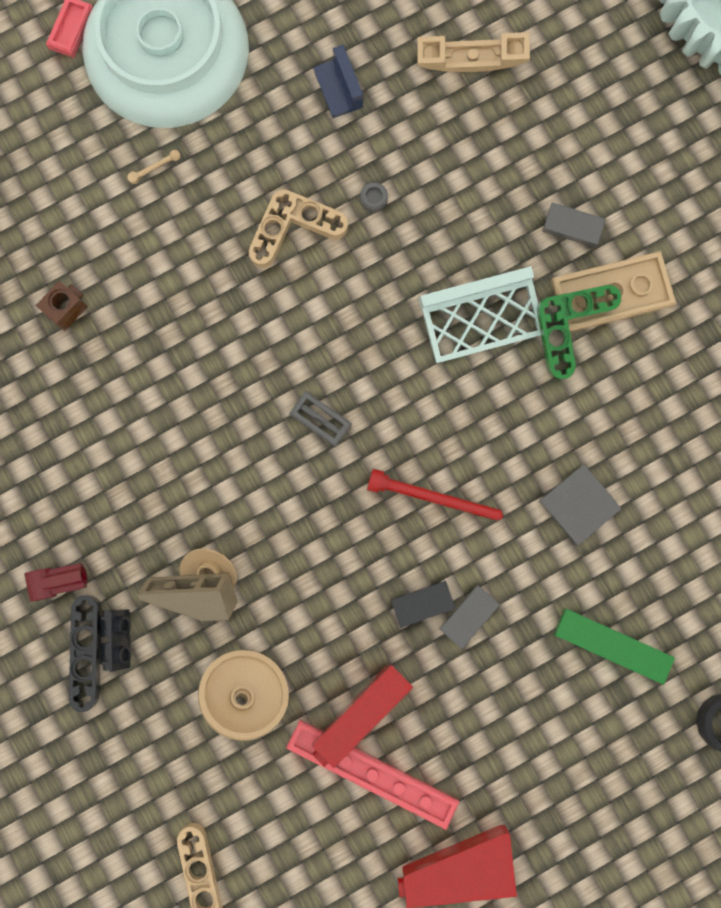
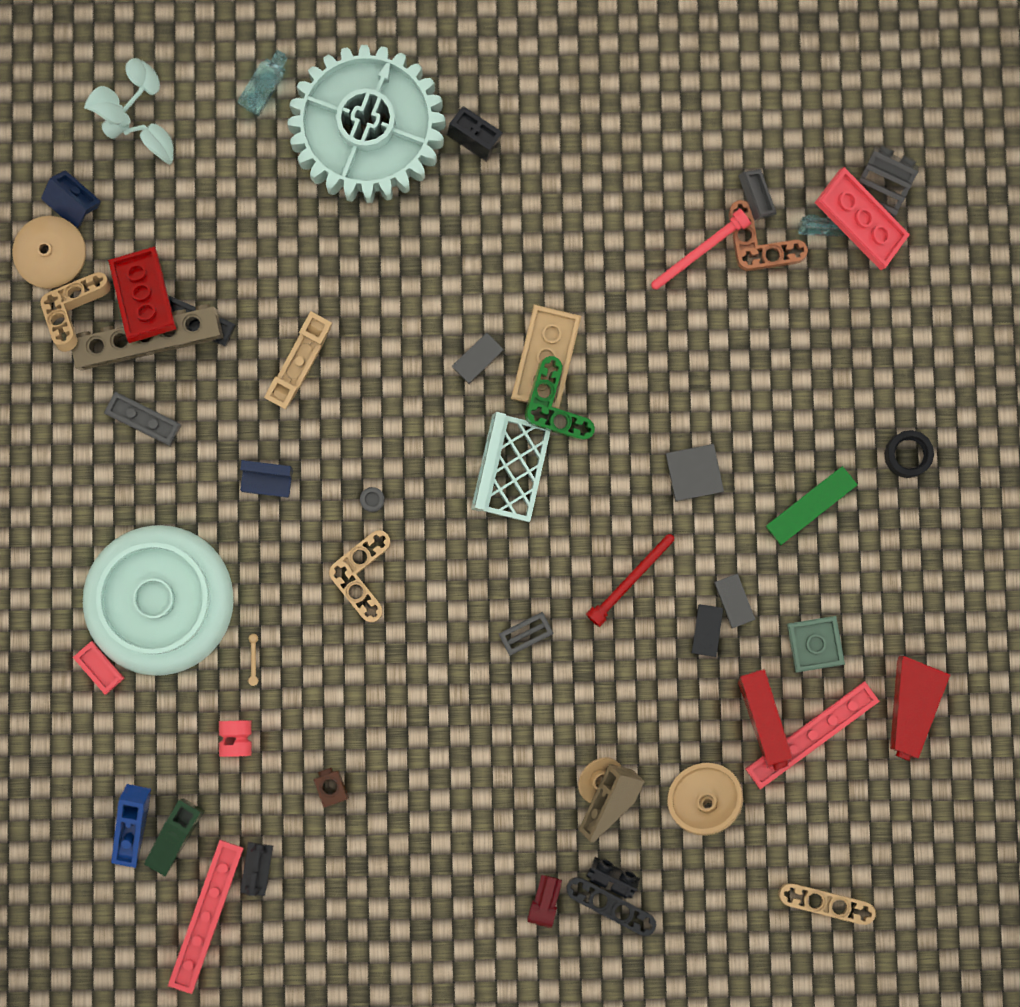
camera: 70 degrees left, 0 degrees up
none -> coral wheel [219,720,252,757]
none -> sand green tile [786,616,845,673]

